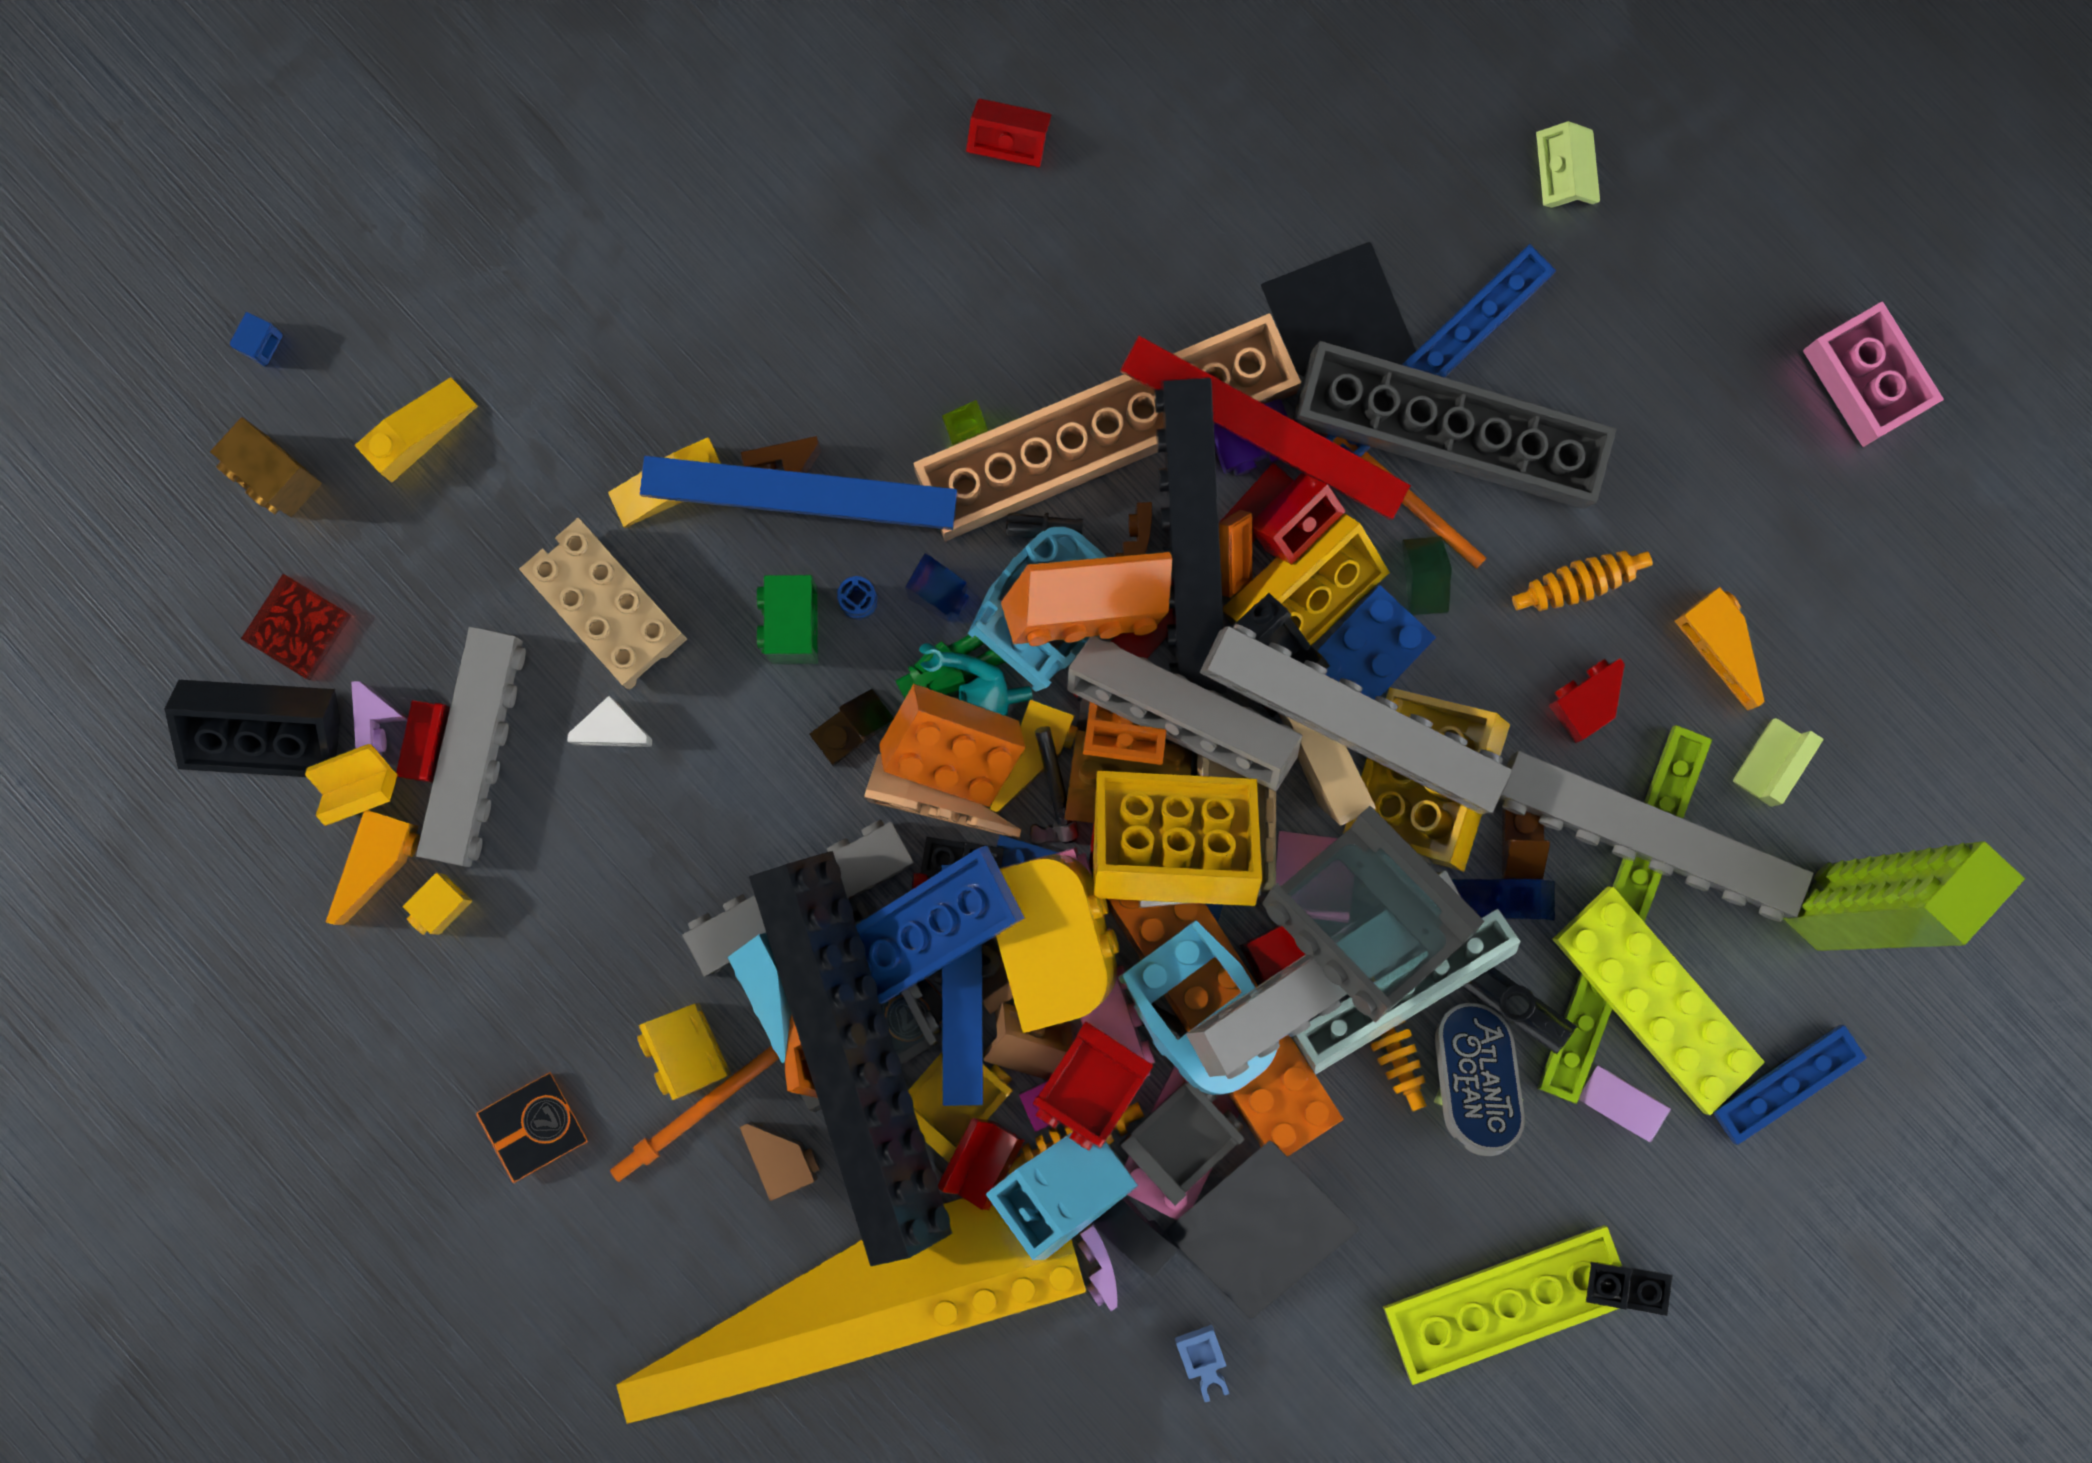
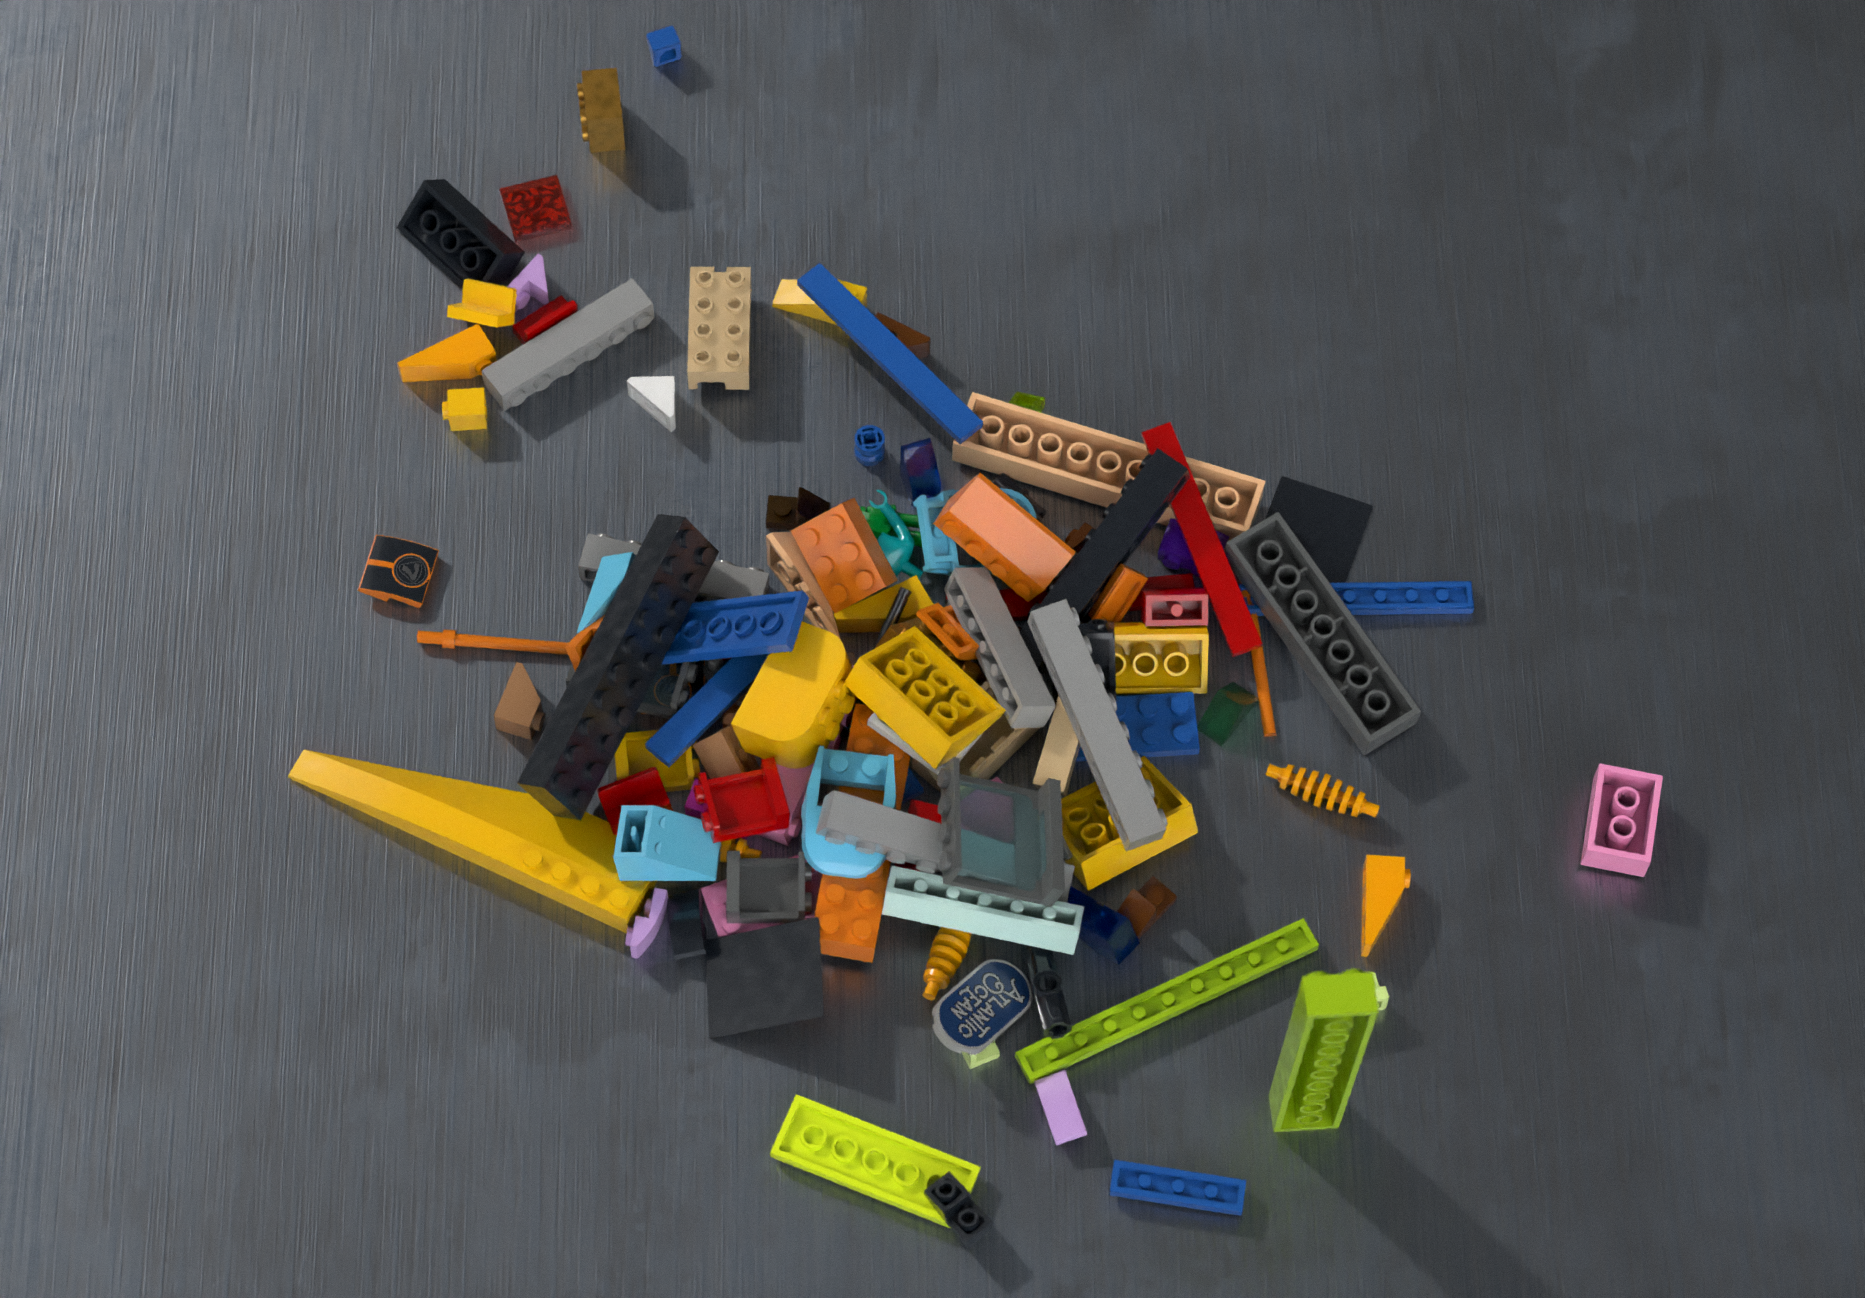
camera: 45 degrees right, 20 degrees down
yellow slope [354,377,478,483] -> none
yellow slope [637,1003,732,1100] -> none
green brick [757,575,818,664] -> none
red panel [966,99,1051,167] -> none
medium blue plate [1175,1325,1229,1402] -> none
light grey brick [1499,751,1814,922] -> none
yellowish green panel [1536,121,1600,208] -> none
red slope [1549,658,1625,743] -> none
neon yellow plate [1552,886,1765,1115] -> none

